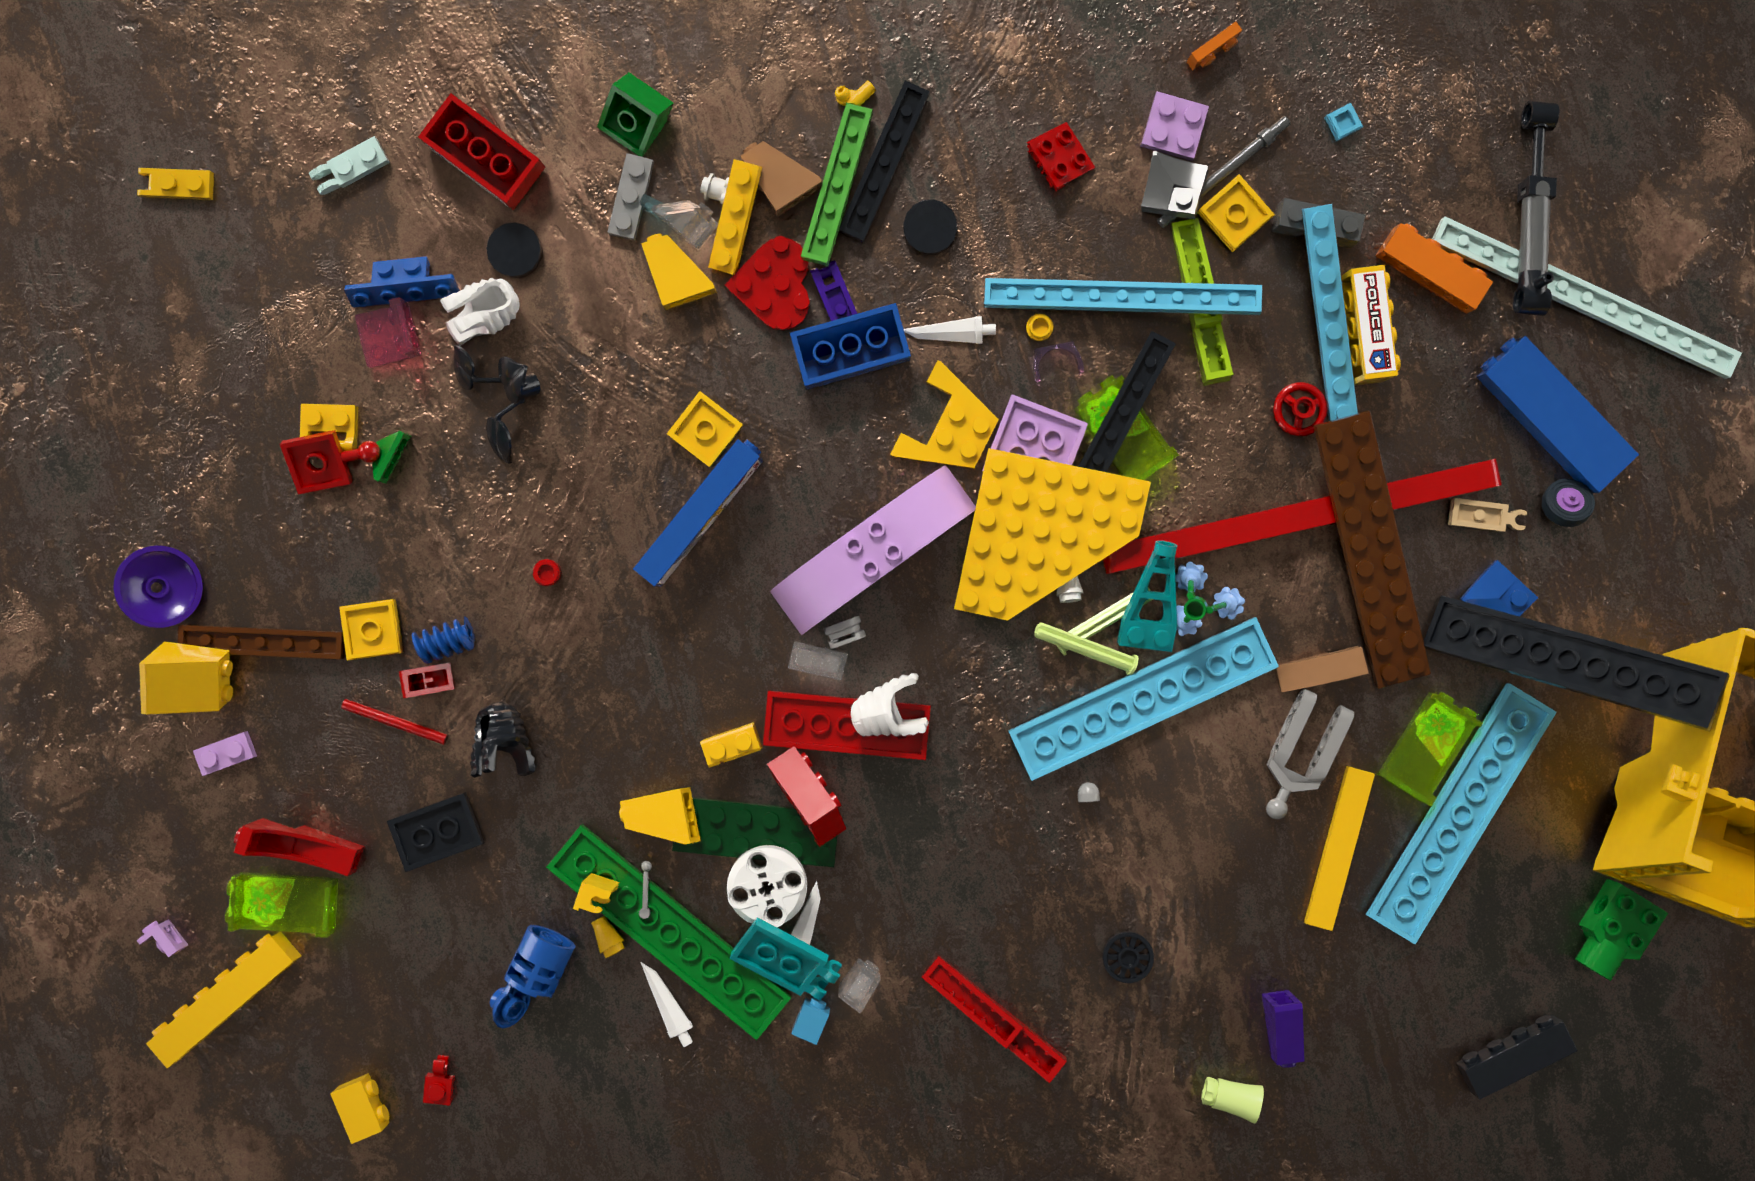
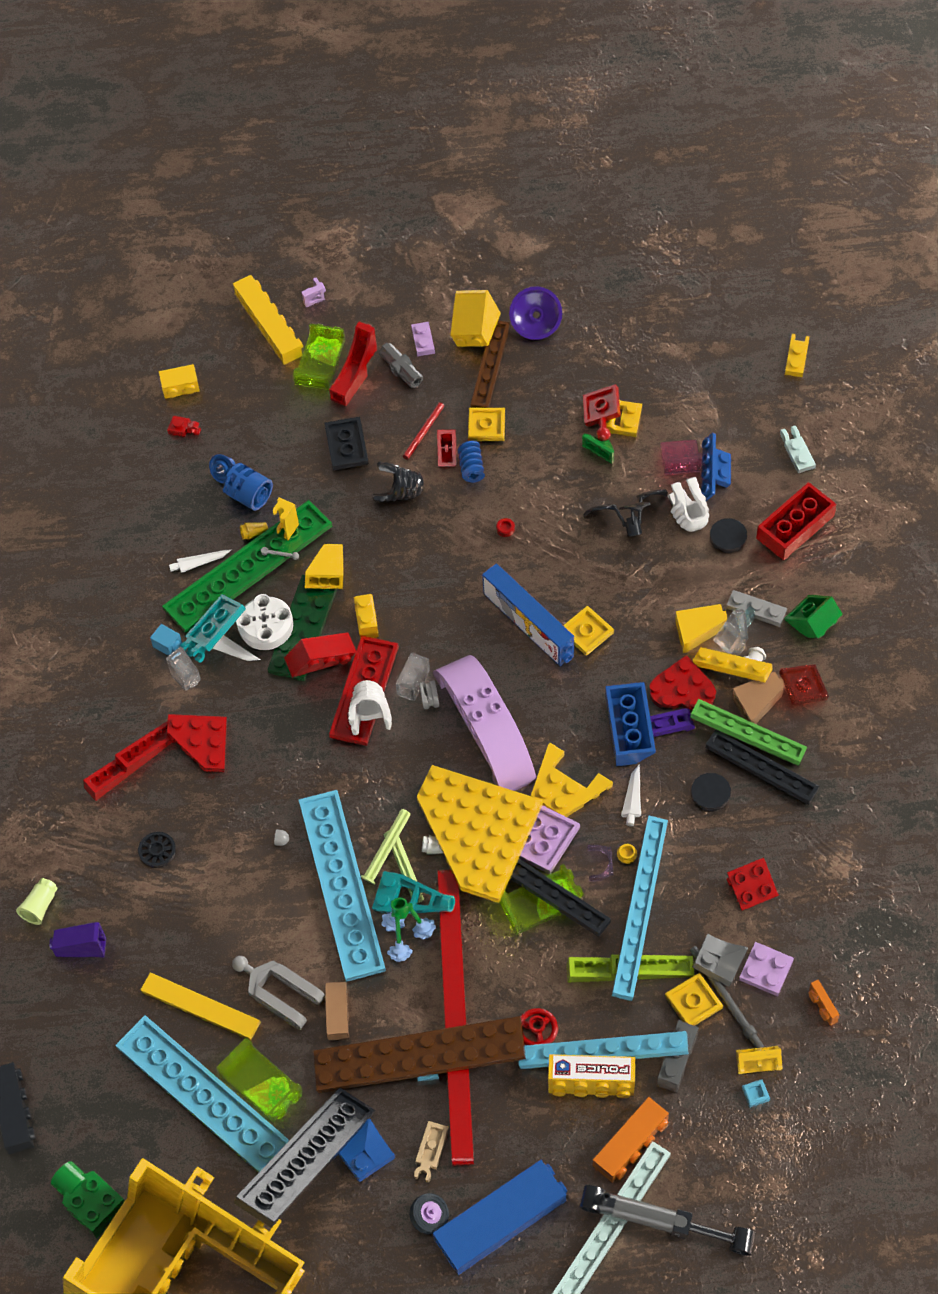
camera: 100 degrees right, 30 degrees down
yellow arm [835,81,876,106] -> none
none -> red plate [167,714,227,772]
none -> dark grey piece [379,343,423,388]
none -> yellow hinge [736,1046,782,1074]
none -> clear red plate [779,664,829,705]

